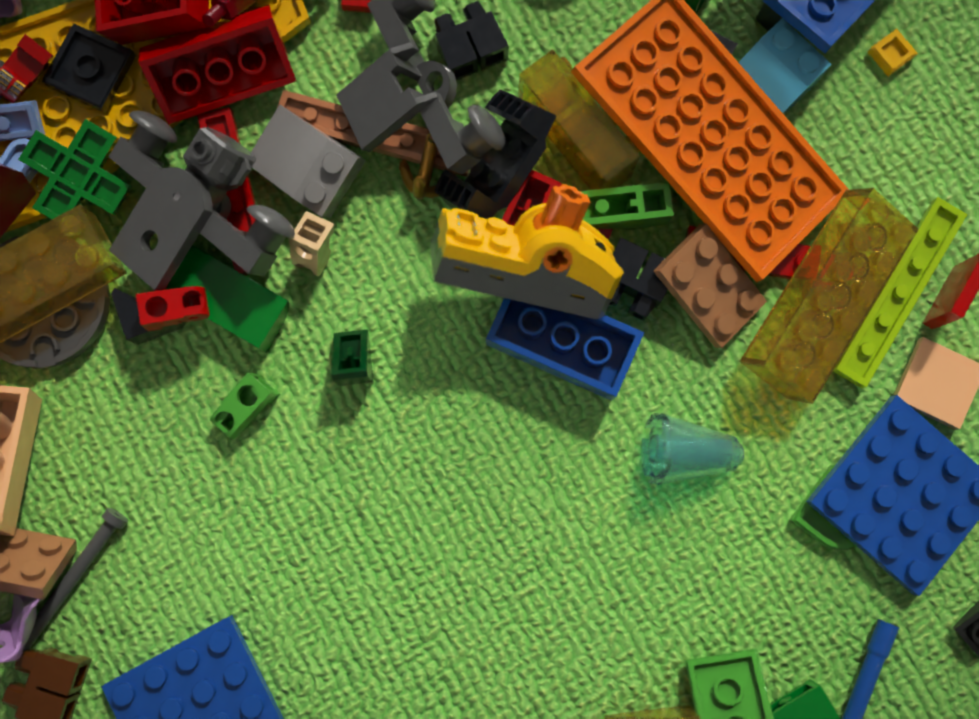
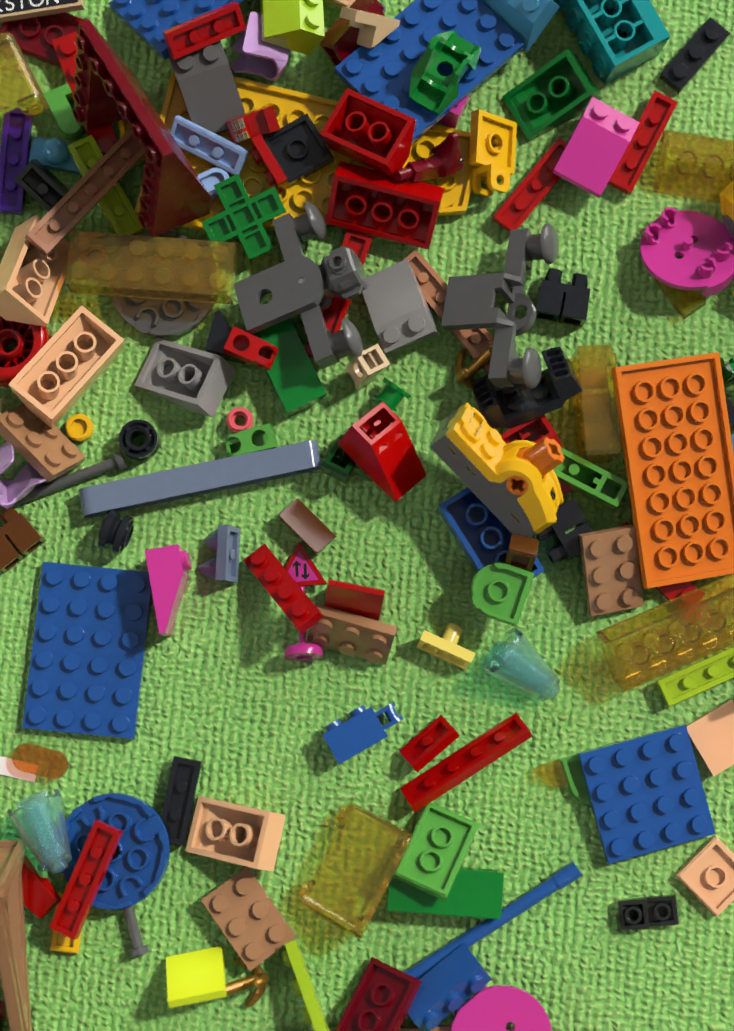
camera: 25 degrees right, 0 degrees up
none -> yellow tile [65,414,94,442]
none -> sand blue beam [78,440,322,518]
none -> black wheel [98,510,134,554]
none -> black wheel [119,420,160,461]
none -> light grey slope [134,338,236,418]
none -> dark pink slope [145,544,192,637]
none -> sand blue tile [198,525,241,583]
none -> coral plate [226,407,254,433]
none -> red plate [243,543,324,634]
none -> red plate [250,134,288,193]
none -> reddish brown slope [278,498,336,556]
none -> dark pink piece [284,542,327,661]
none -> medium nougat plate [306,603,397,665]
none -> blue brick [323,702,403,764]
none -> red slope [324,579,385,621]
none -> red slope [337,402,427,503]
none -> green brick [374,378,411,412]
none -> red plate [399,715,460,772]
none -> red plate [400,713,532,812]
none -> light yellow tile [416,623,475,670]
none -> bright green tile [470,563,535,627]
none -> reddish brown slope [504,534,539,572]
none -> clear yellow tile [532,758,569,787]

